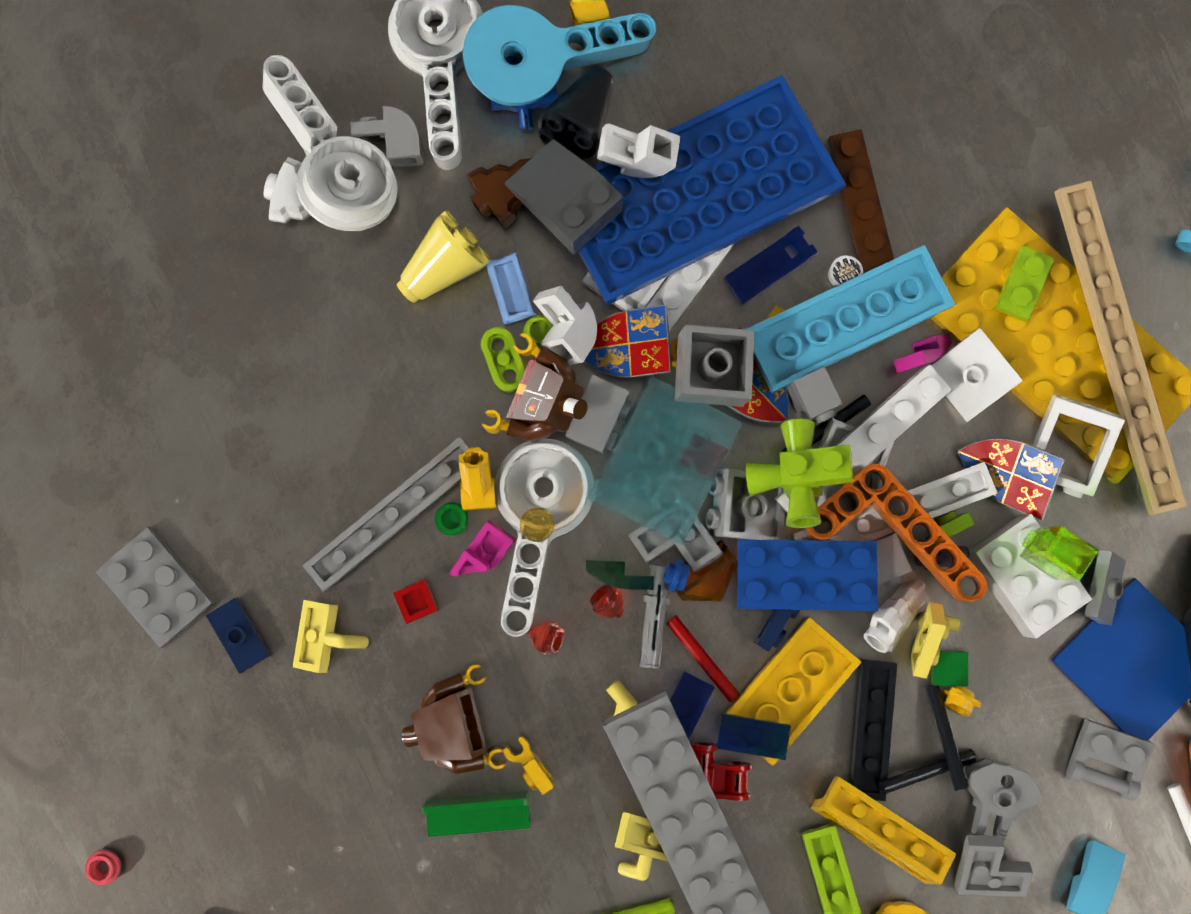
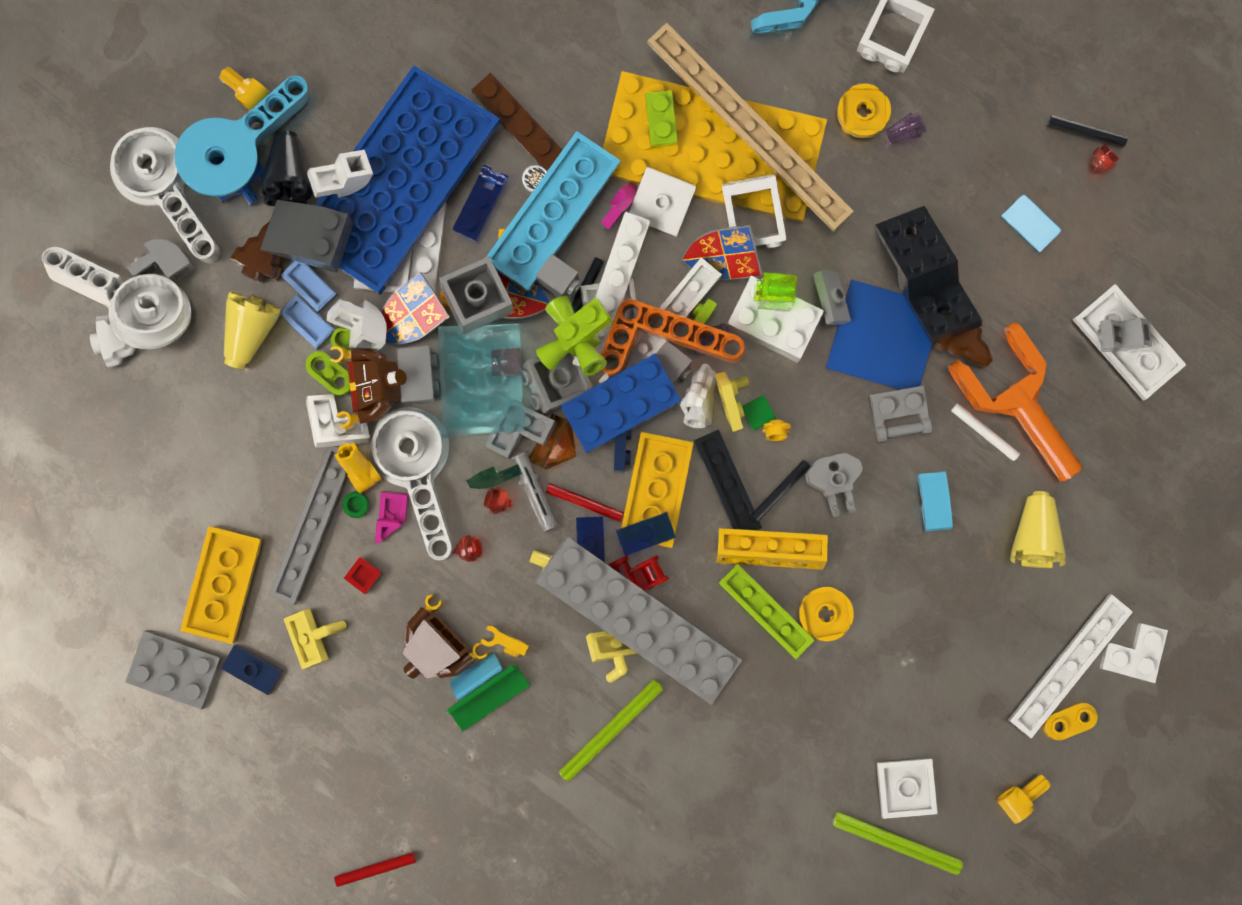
camera: 30 degrees left, 0 degrees up
coral plate [85,849,121,885] -> none
clear yellow plate [520,508,554,542] -> none
blue plate [663,558,690,592] -> none
black bar [926,686,969,791] -> none
light grey plate [954,835,1033,897] -> none
none -> yellow plate [180,526,263,644]
none -> light blue tile [281,261,338,313]
none -> white plate [306,394,370,448]
none -> medium azure slope [450,652,504,700]

